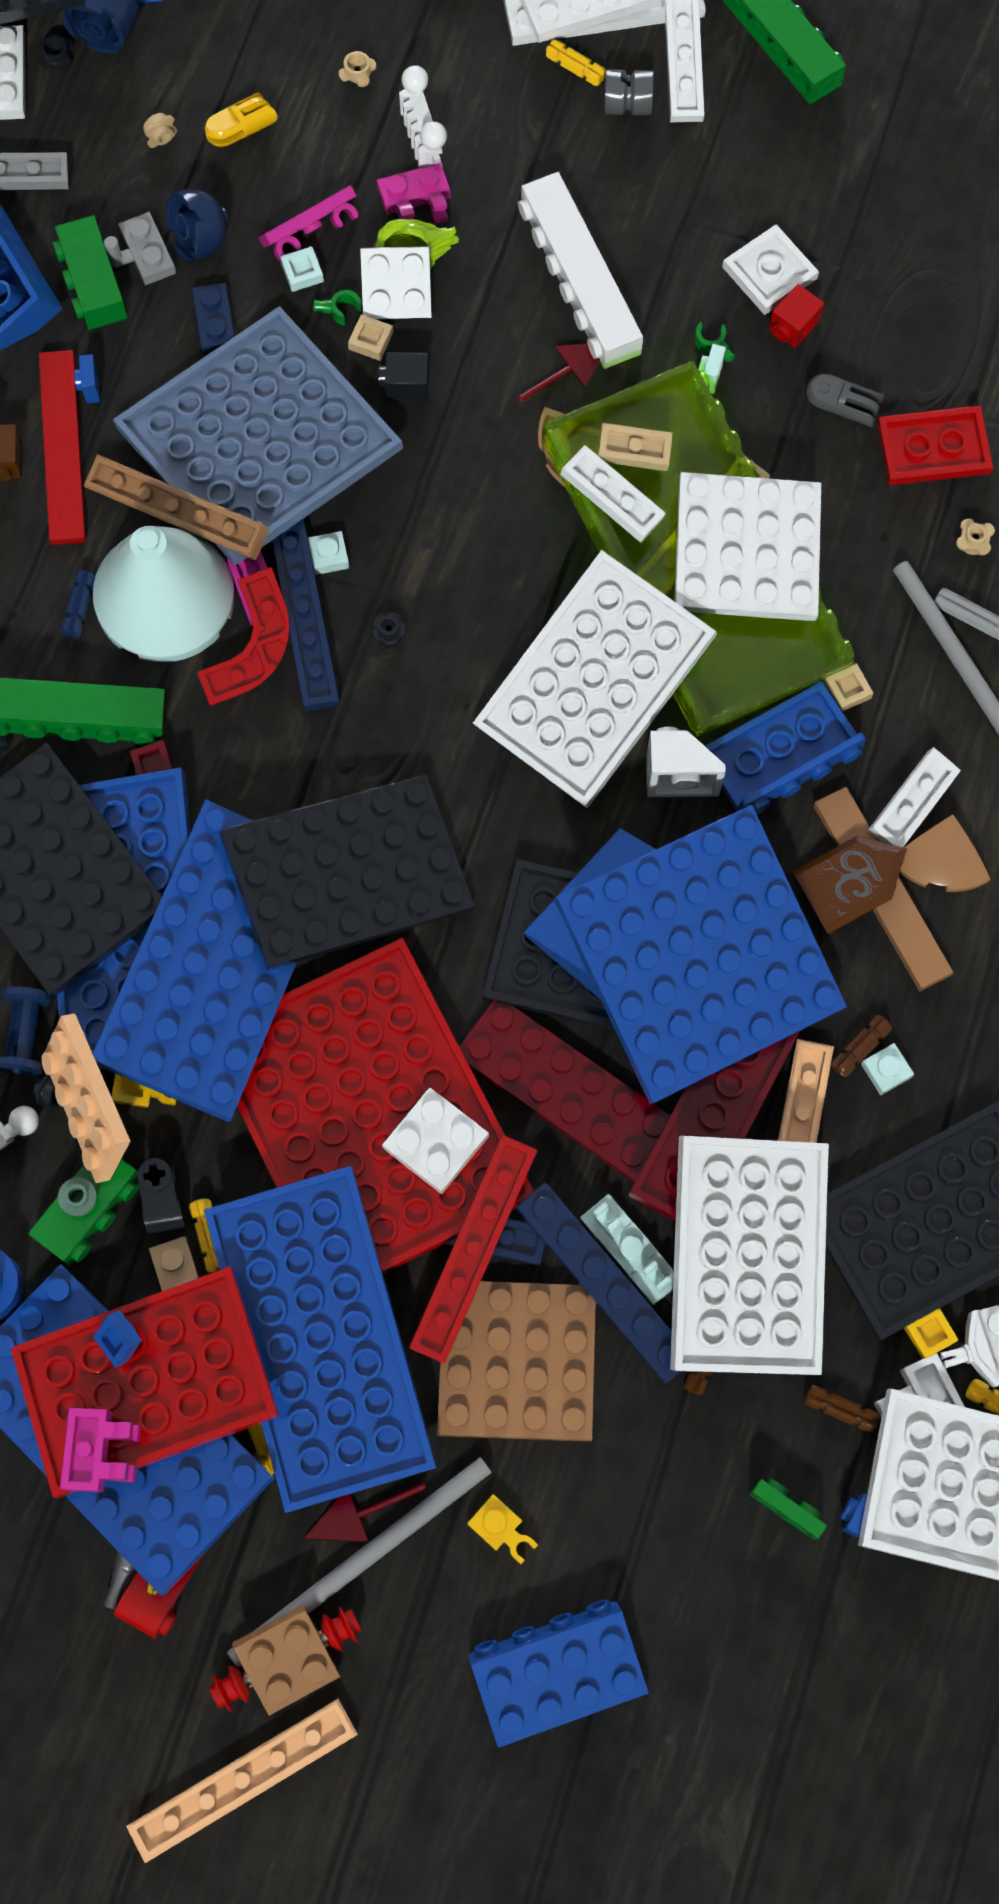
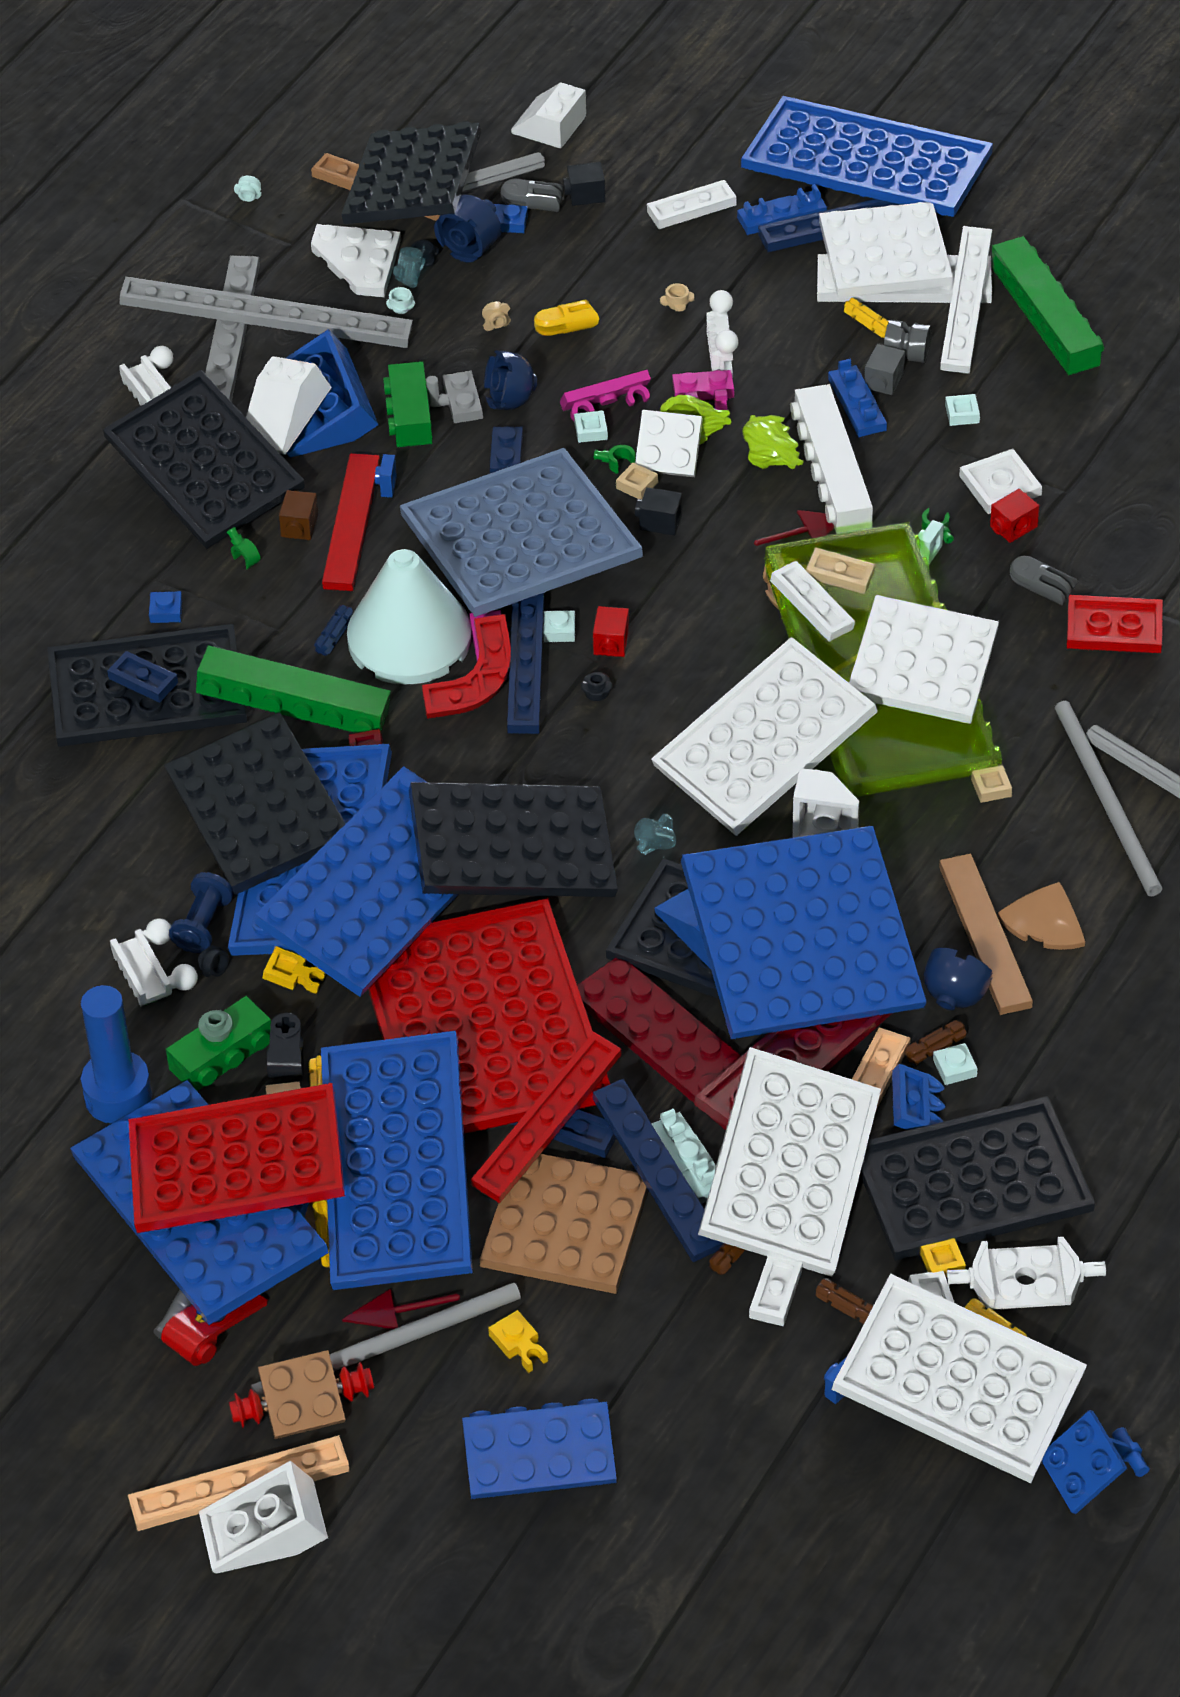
camera: 15 degrees right, 25 degrees down
light nougat plate [42,1013,130,1183] -> none
dark pink plate [60,1408,141,1492] -> none
medium nougat tile [84,454,270,561] -> none
blue plate [93,1310,142,1368] -> none
white plate [382,1088,489,1194] -> none
blue bracket [705,681,866,814] -> none
green plate [749,1478,827,1540] -> none
reddish brown tile [793,836,907,935] -> none
white plate [868,747,961,848] -> none
tan plate [956,518,995,555] -> none
none -> white slope [199,1461,328,1574]
none -> light aqua plate [386,287,415,314]
none -> clear light blue piece [393,247,425,288]
none -> red brick [593,606,629,657]
none -> clear light blue piece [634,813,676,854]
none -> lime hair [742,415,803,469]
none -> white plate [749,1256,802,1326]
none -> blue plate [828,359,887,437]
none -> dark grey brick [865,344,905,395]
none -> blue plate [892,1064,945,1130]
none -> dark blue cylinder [924,948,993,1010]
none -> light aqua plate [945,394,980,426]

